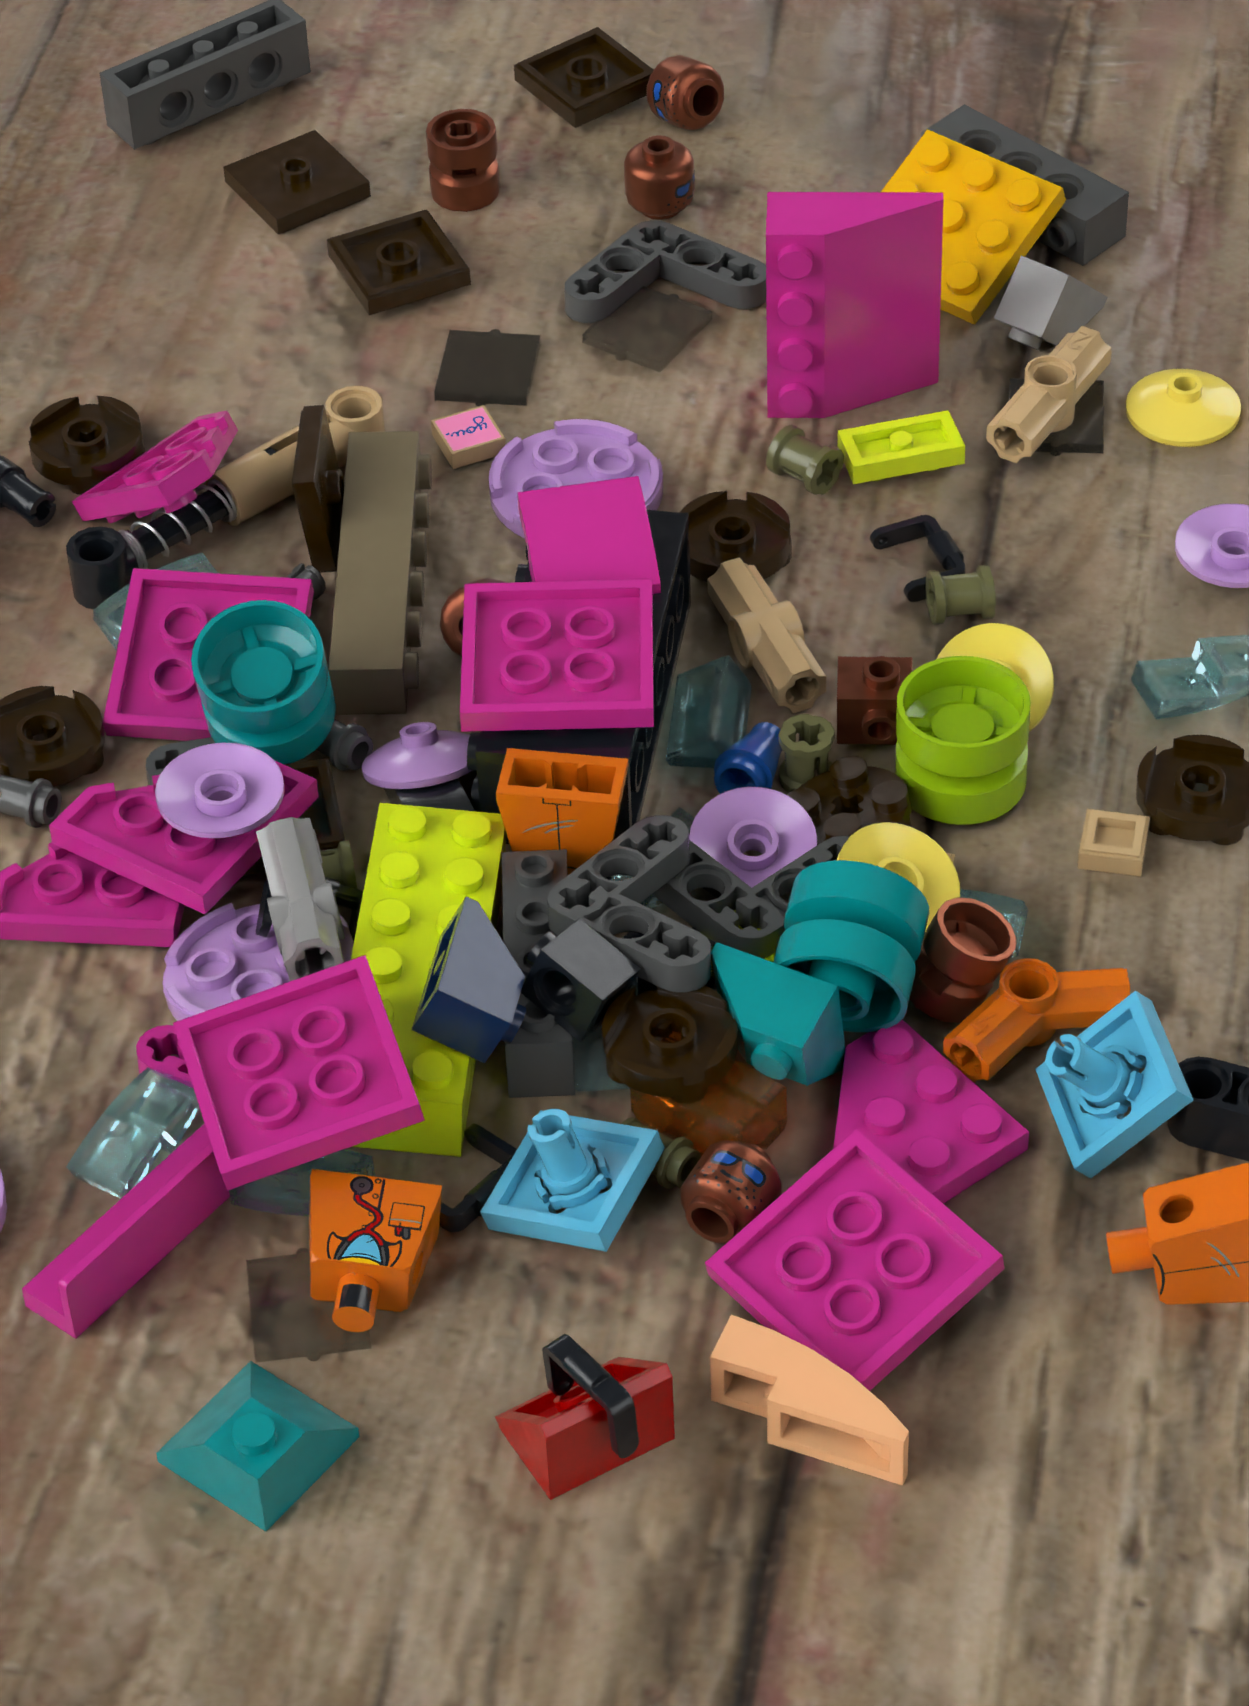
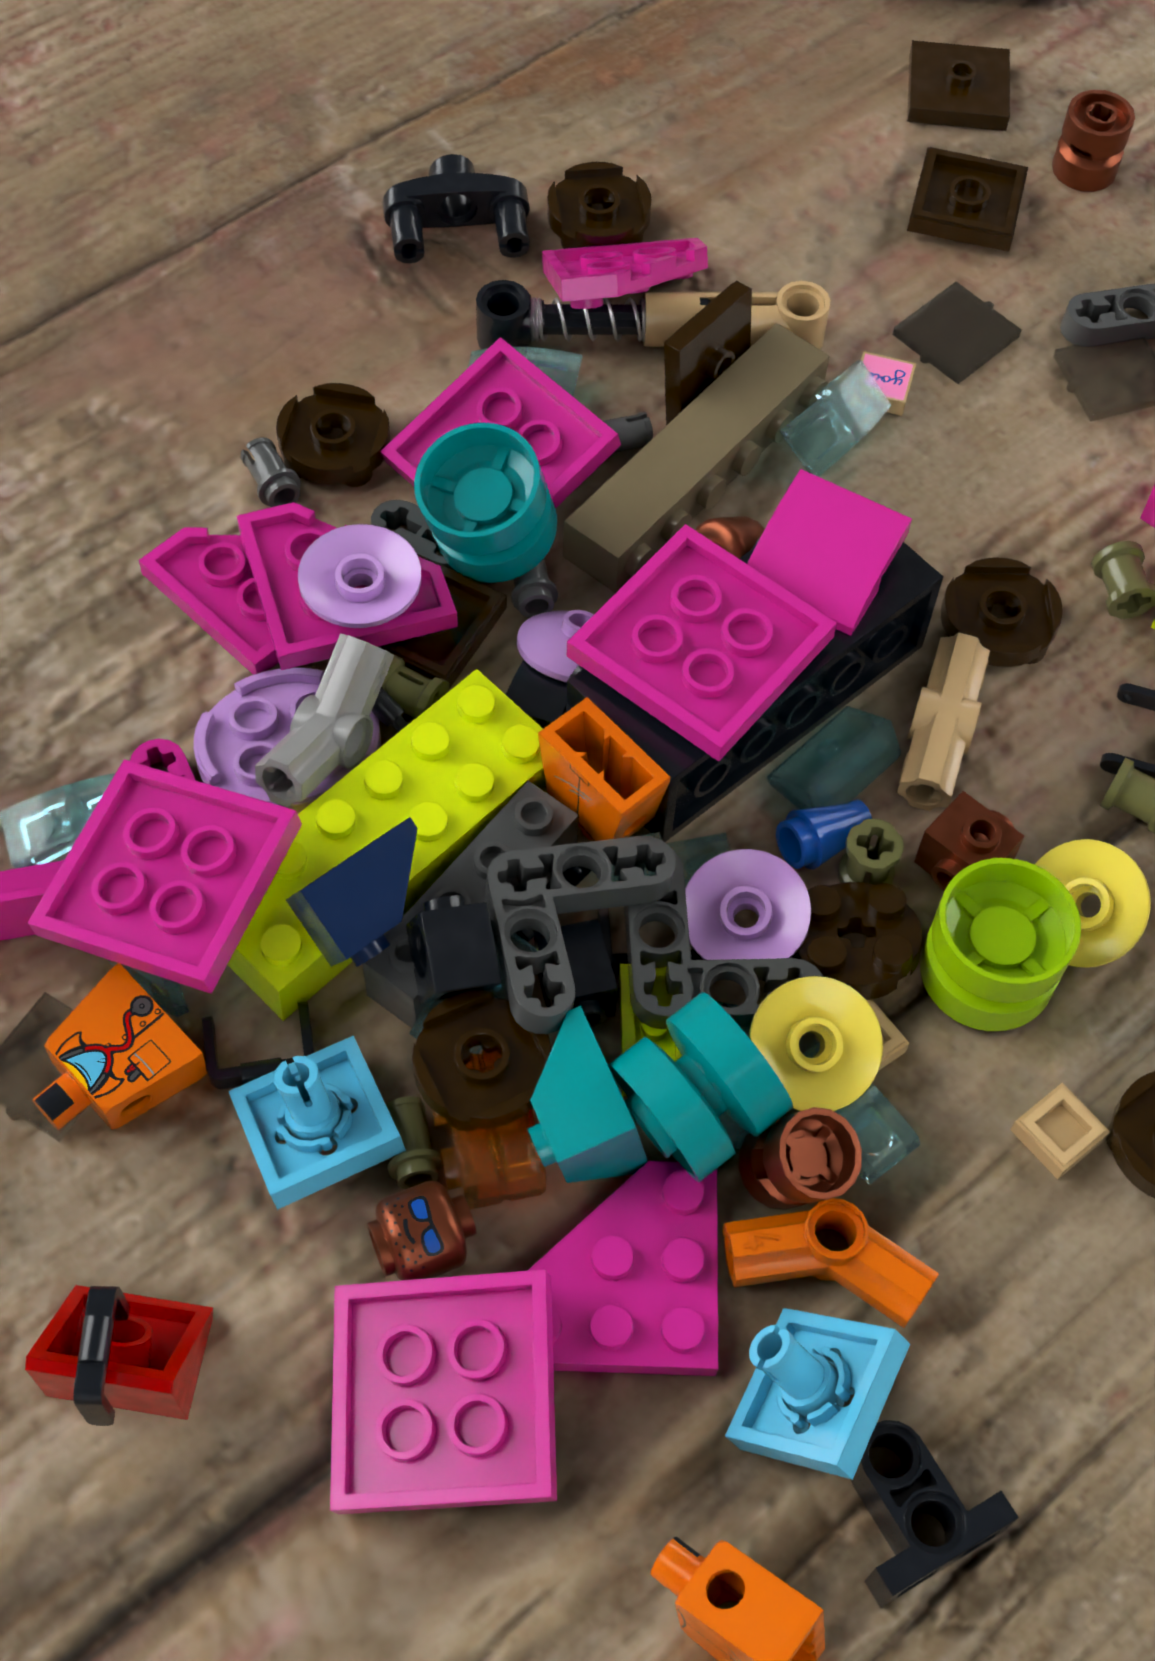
camera: 35 degrees right, 15 degrees up
lavender tile [489,419,663,538] -> none
light nougat slope [710,1314,909,1486] -> none
none -> clear light blue slope [780,360,891,477]

